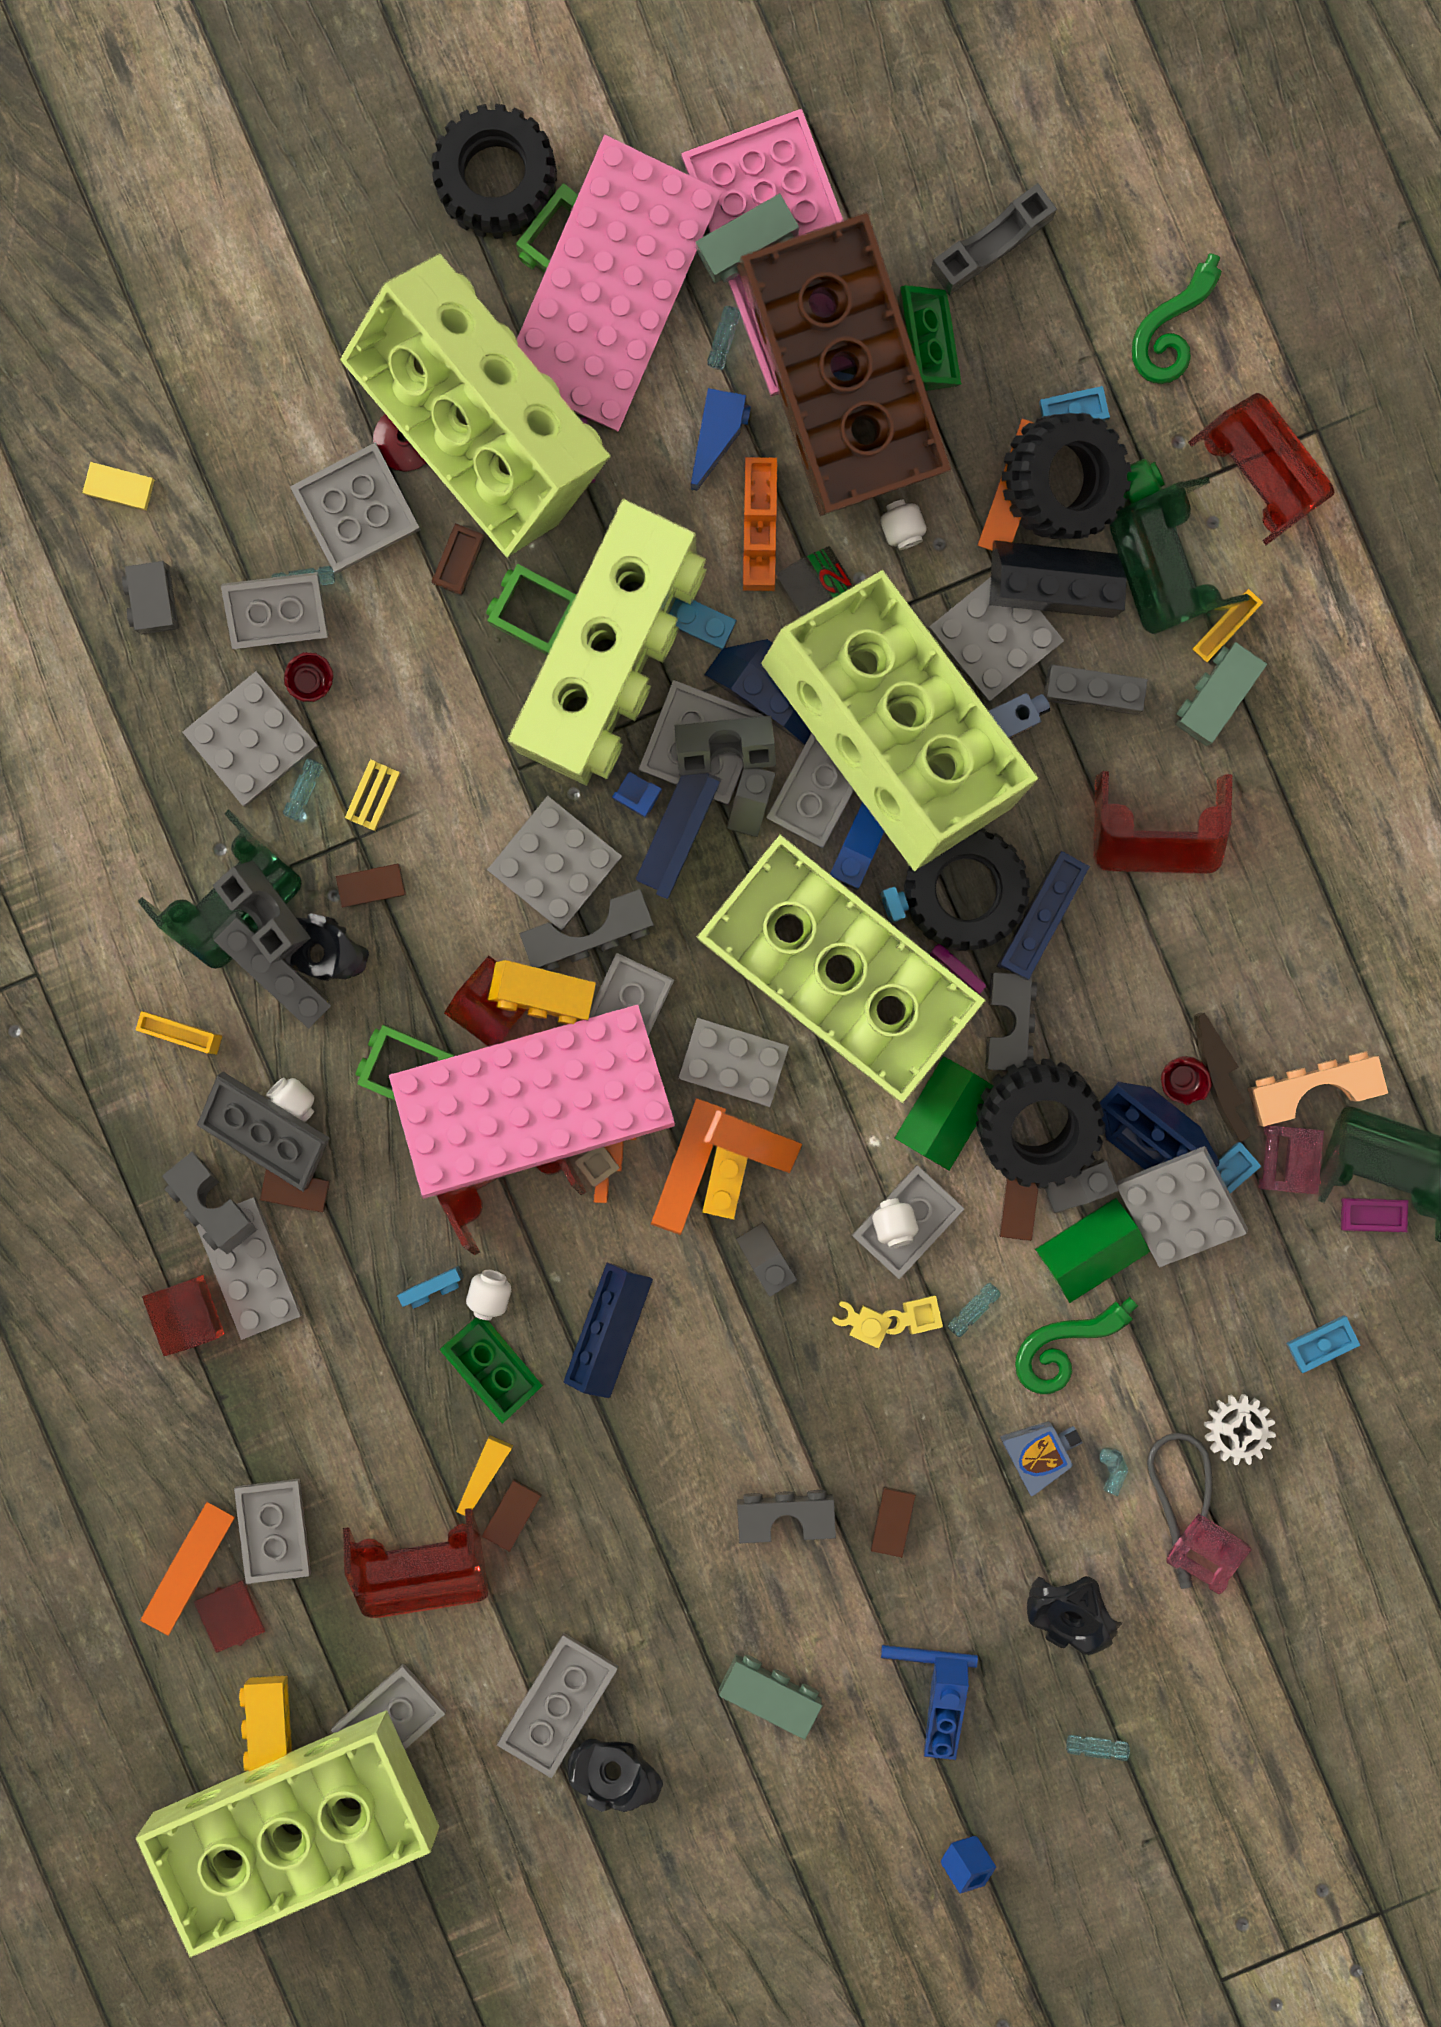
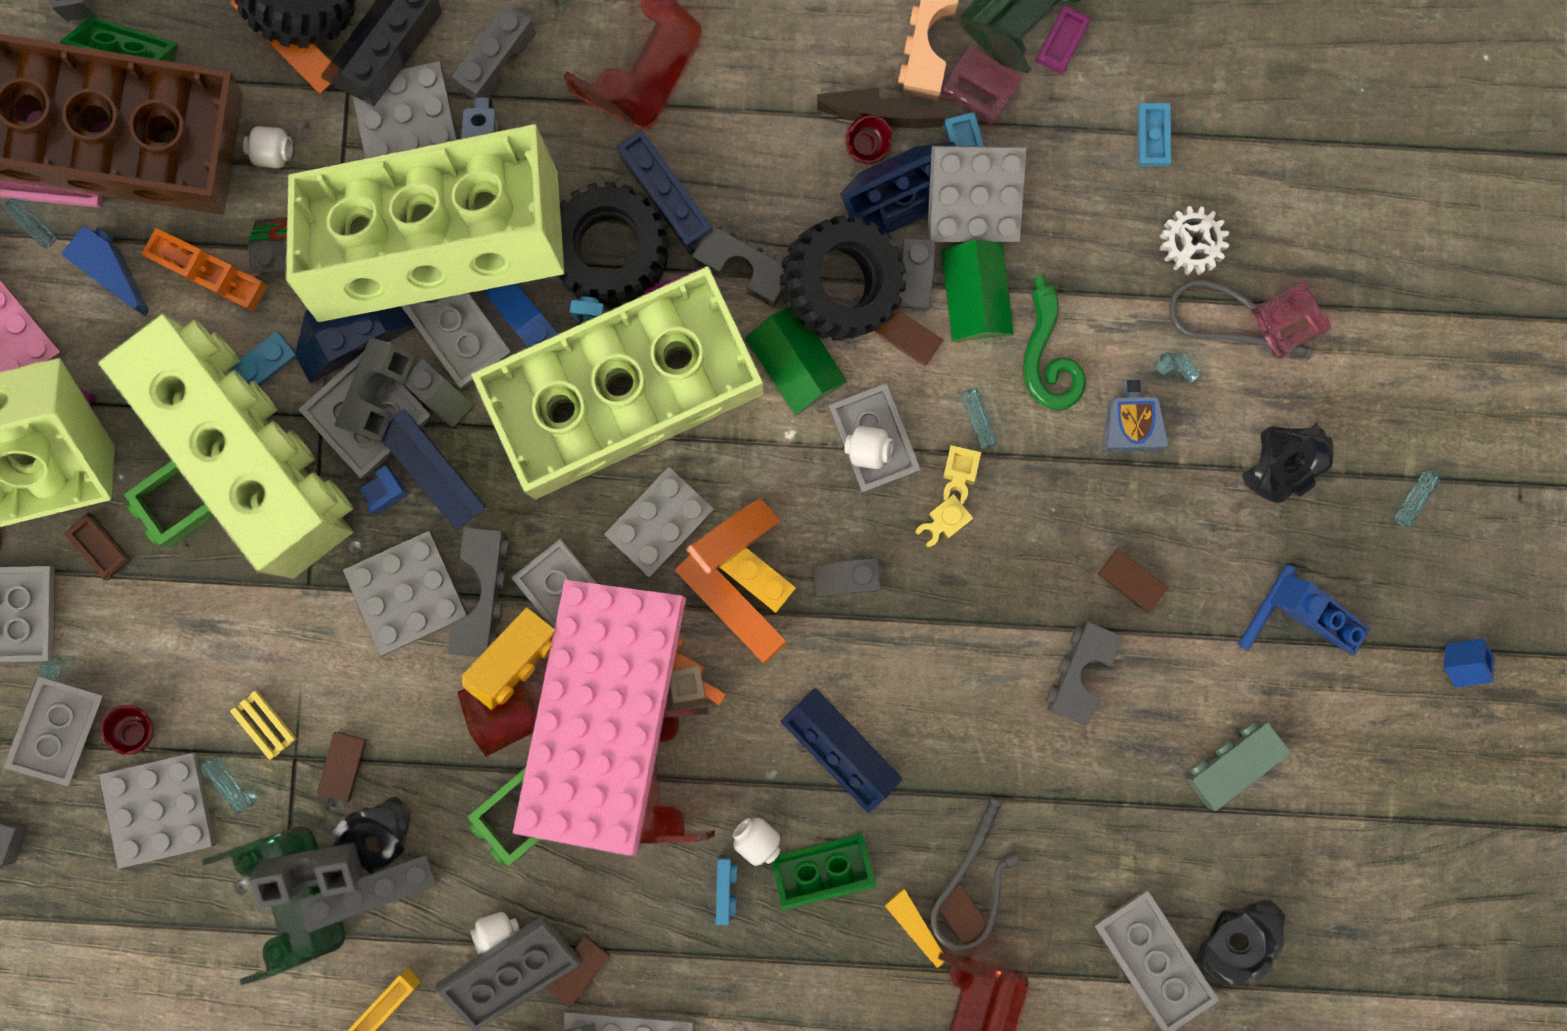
camera: 60 degrees left, 5 degrees down
none -> dark grey piece [931,798,1020,951]

